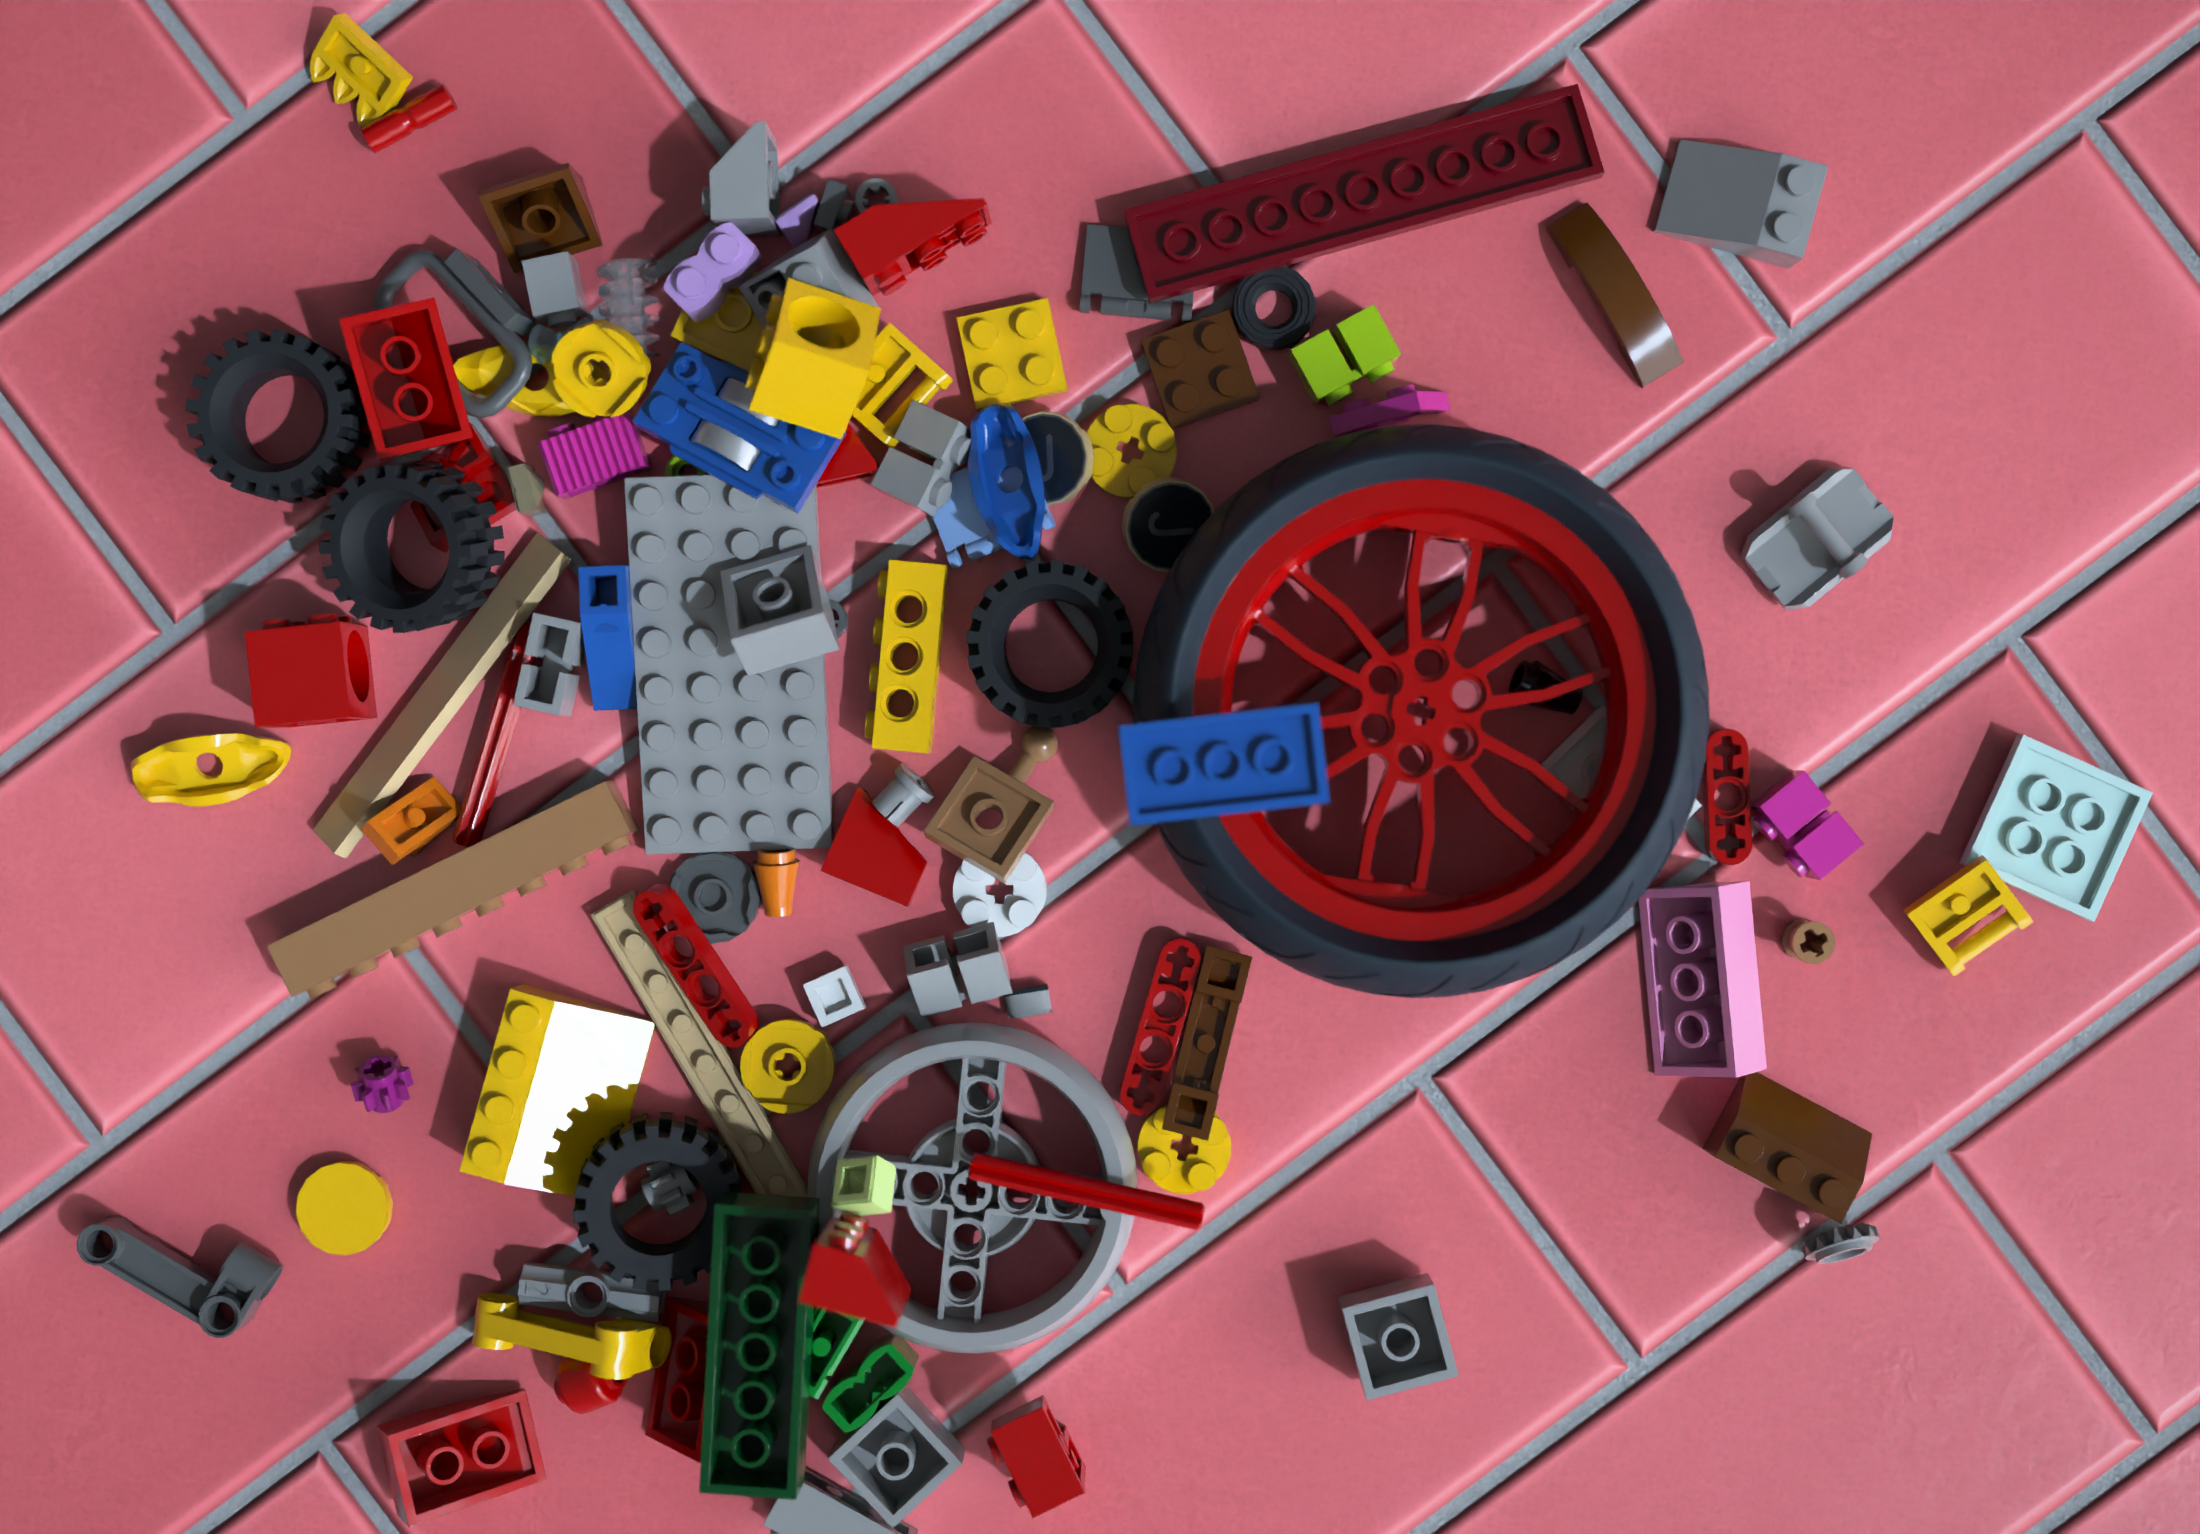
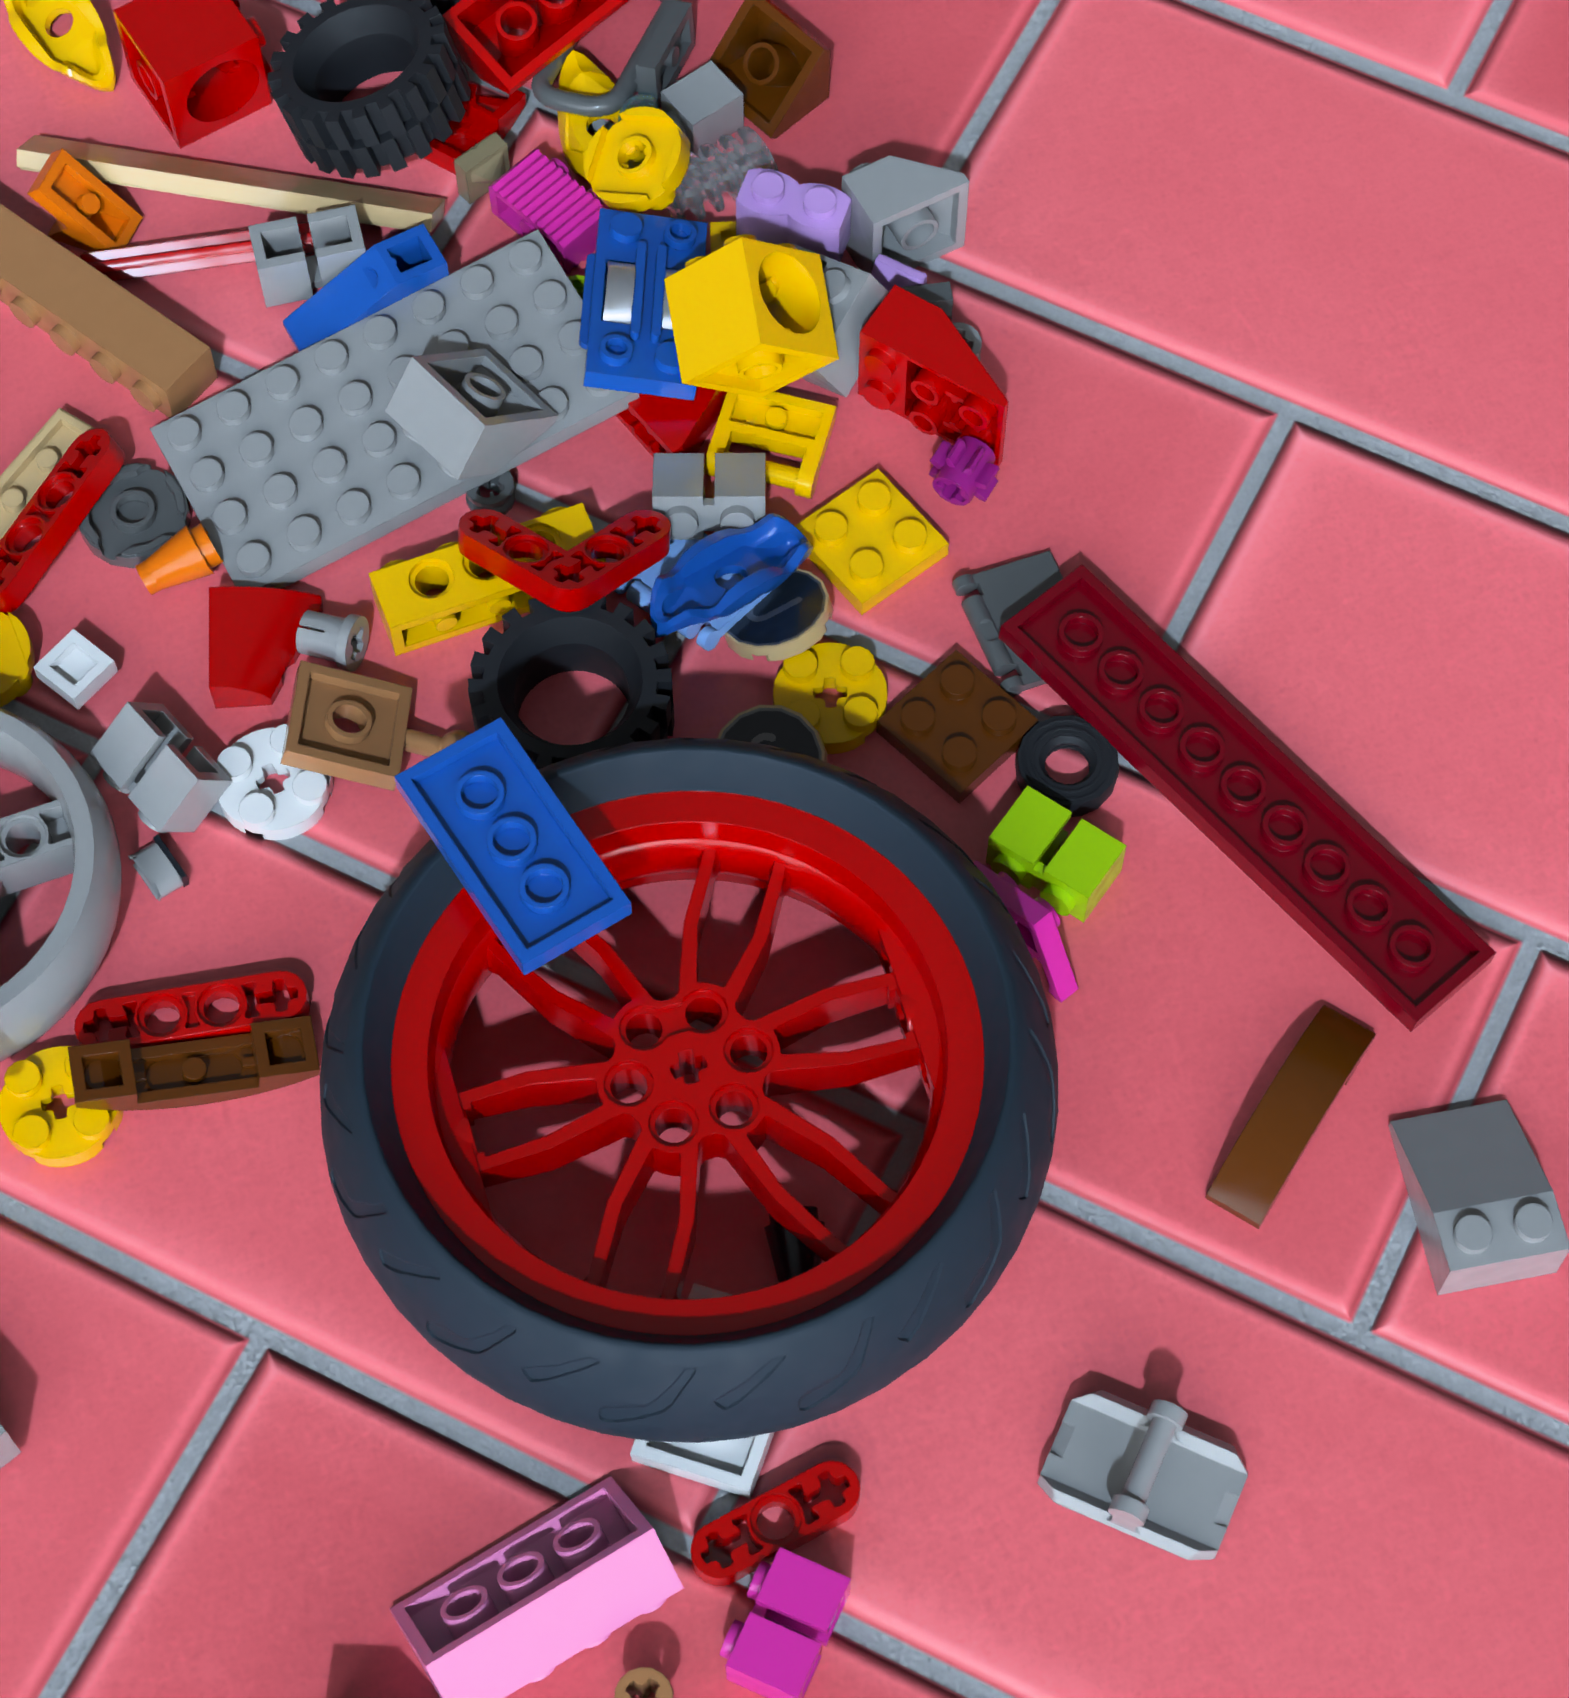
camera: 60 degrees right, 25 degrees down
none -> red beam [458,509,671,612]
none -> magenta gear [929,436,1000,506]

